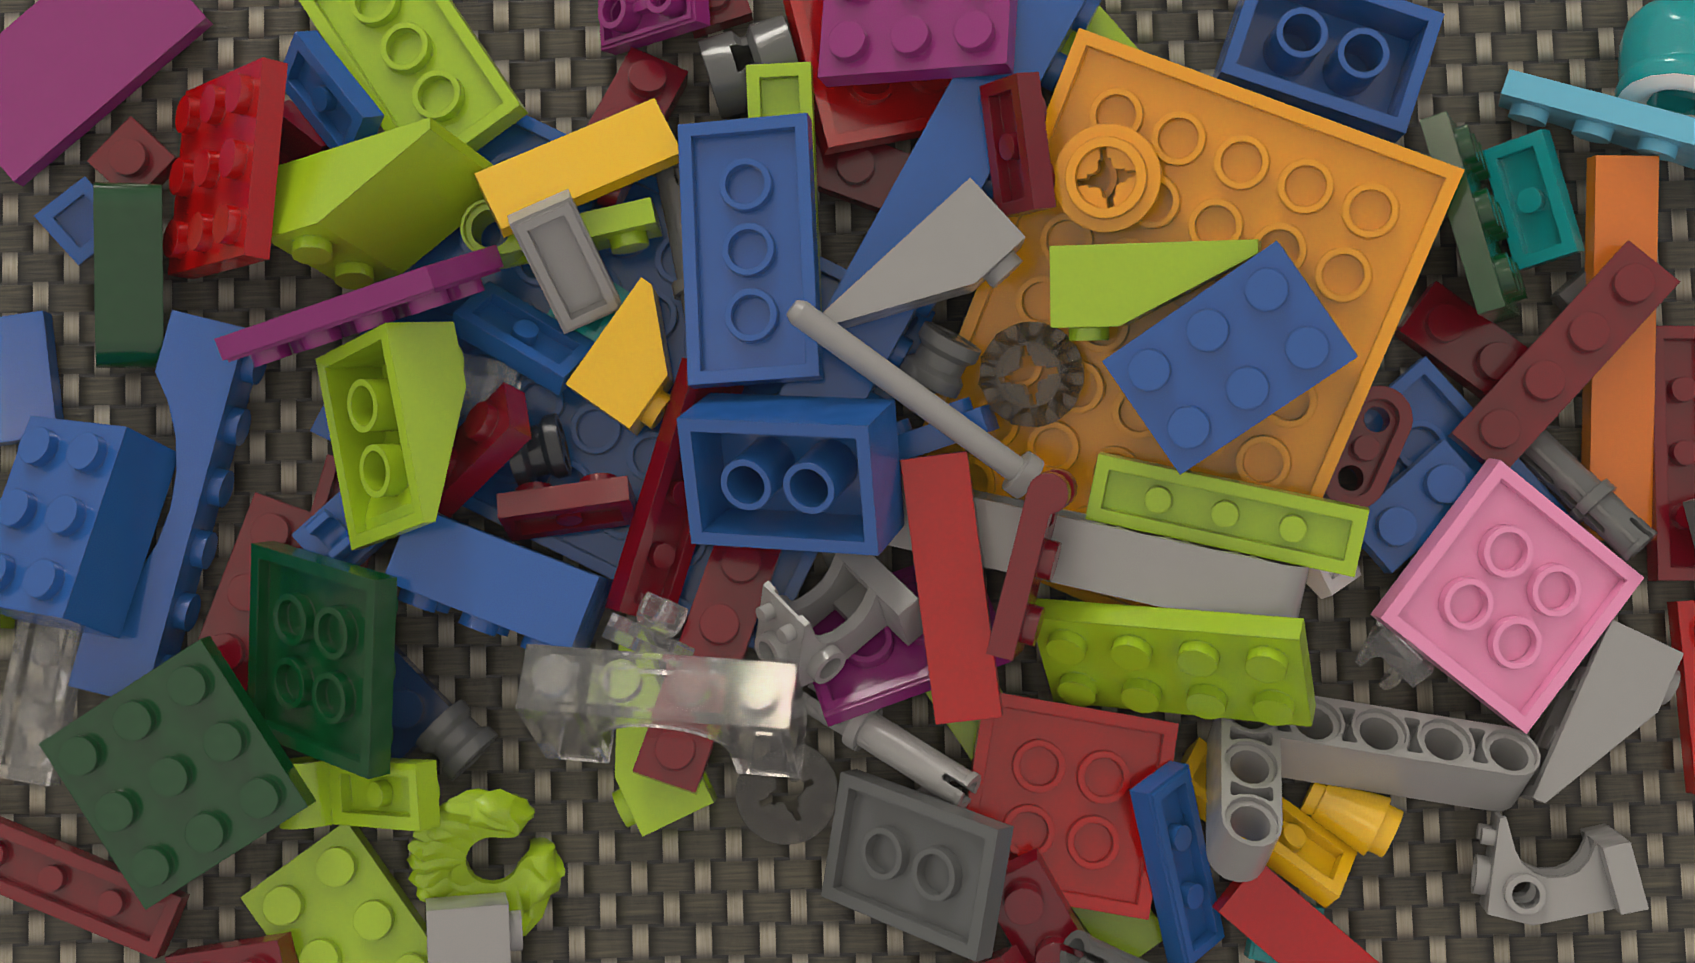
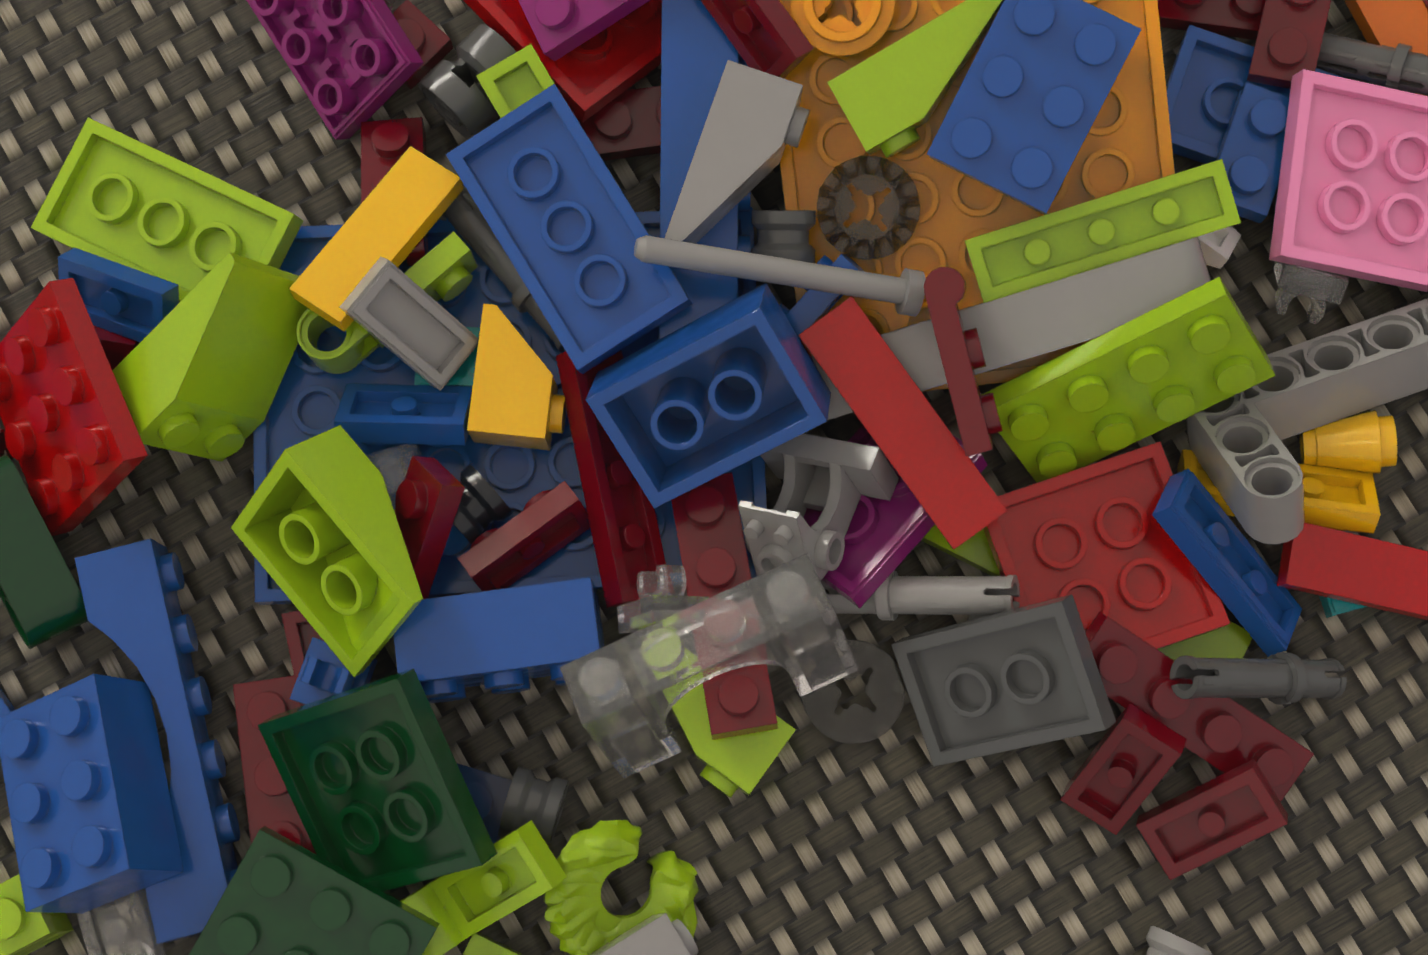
camera: 30 degrees left, 5 degrees down
magenta tile [214,245,504,367] -> none
dark red plate [1323,386,1413,507] -> none

